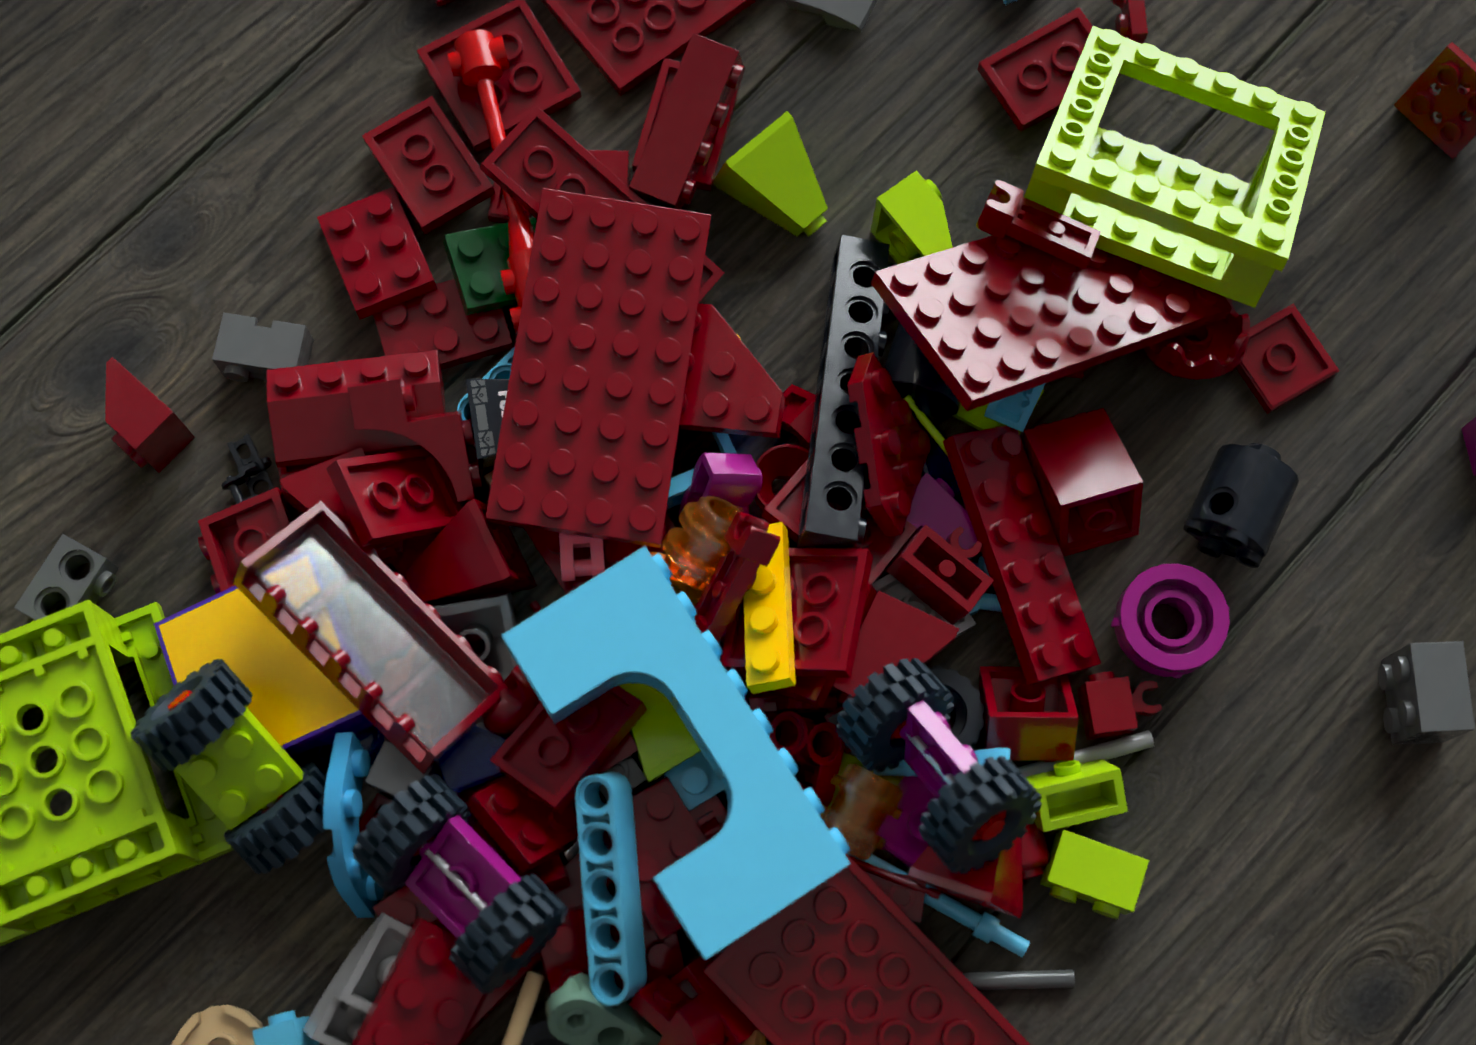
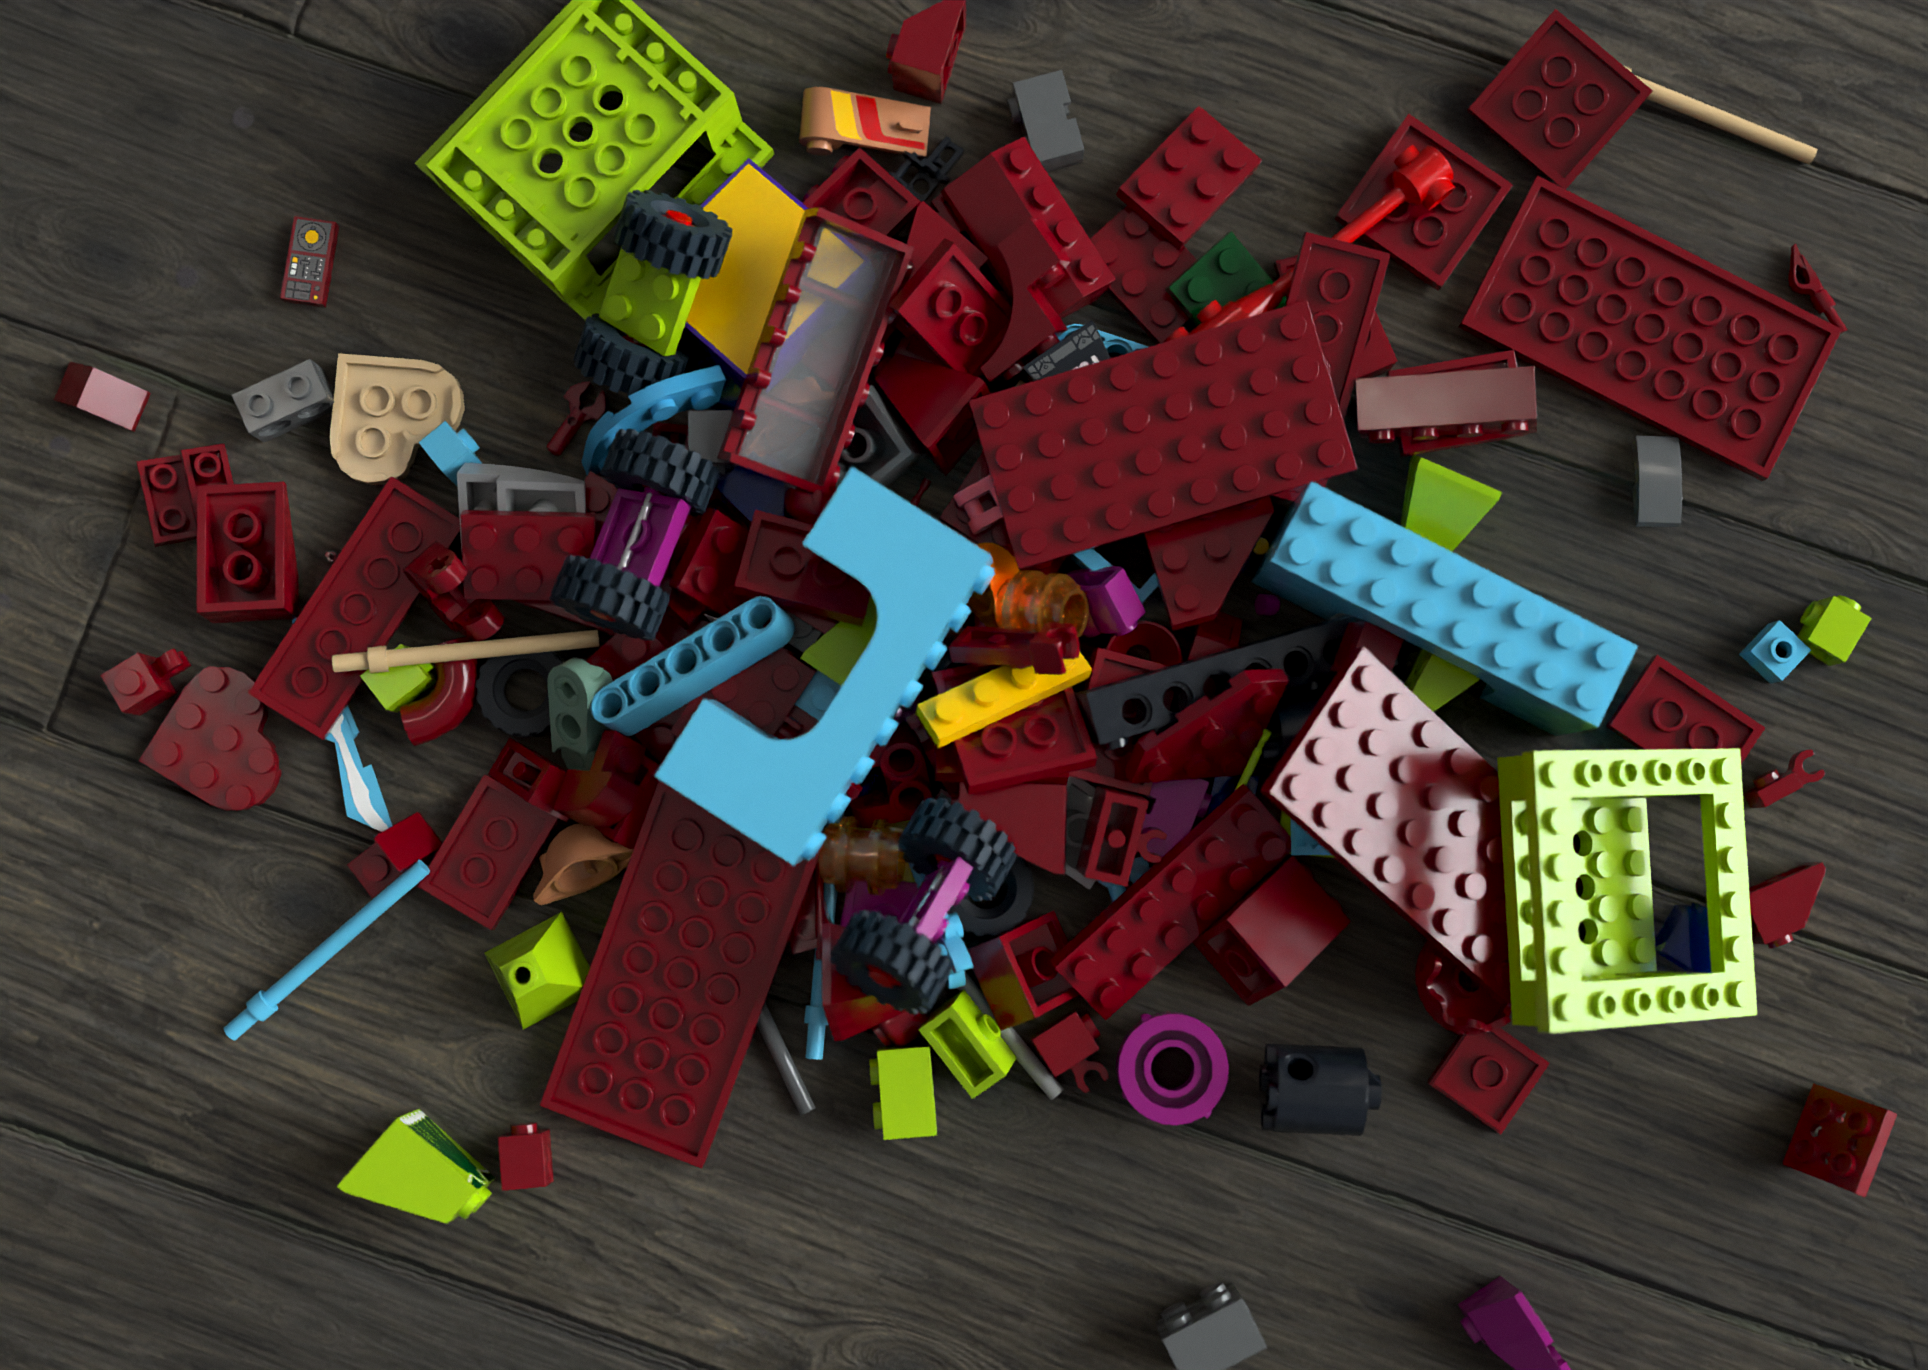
camera: 70 degrees right, 10 degrees up
dark grey brick [14,534,119,621] -> none
dark red plate [362,96,495,234] -> none
dark red plate [976,180,1101,270] -> none
none -> dark red bar [546,381,608,456]
none -> nougat door [799,87,931,158]
none -> medium azure arch [1251,481,1638,737]
none -> magenta piece [1255,594,1280,616]
none -> dark red brick [1330,621,1404,674]
none -> clear blue slope [1655,902,1711,972]
none -> dark red slope [1749,862,1826,949]

